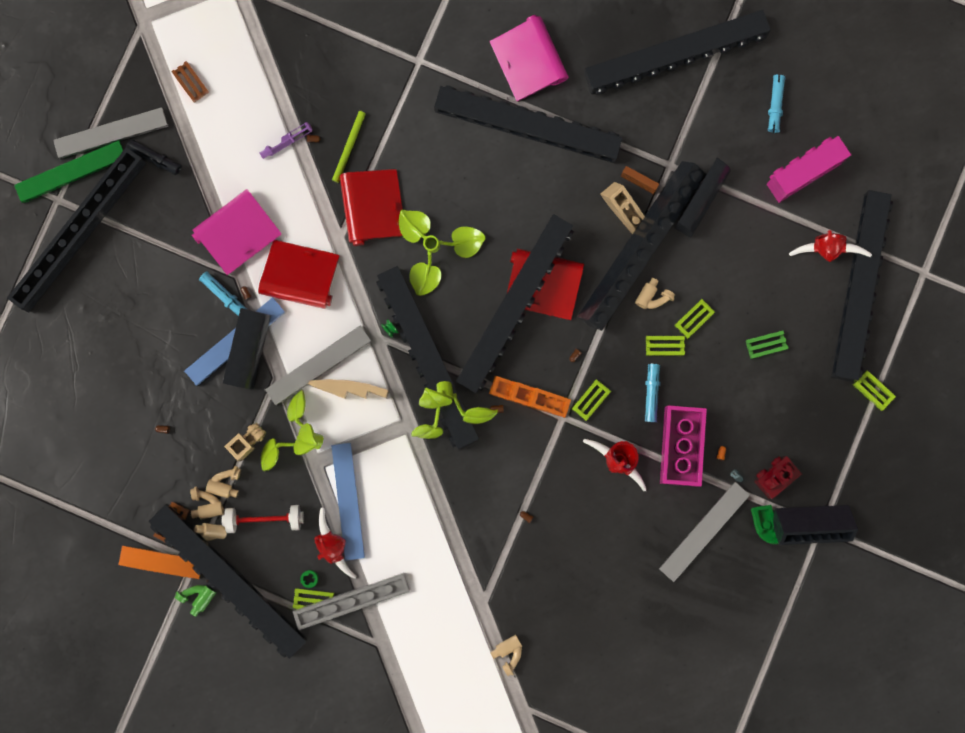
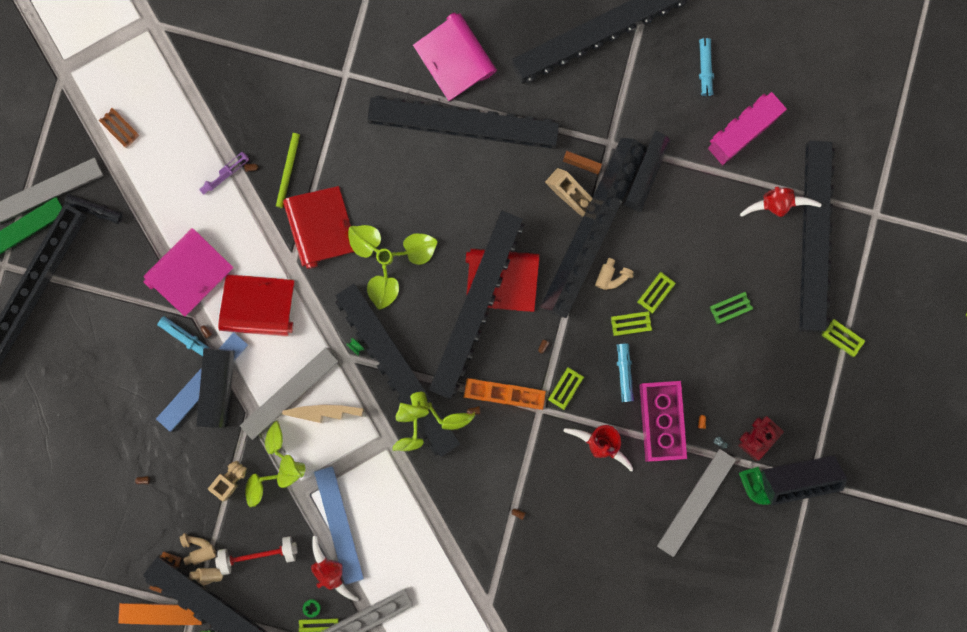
camera: 15 degrees left, 0 degrees up
tan plant [206,466,241,498] -> none

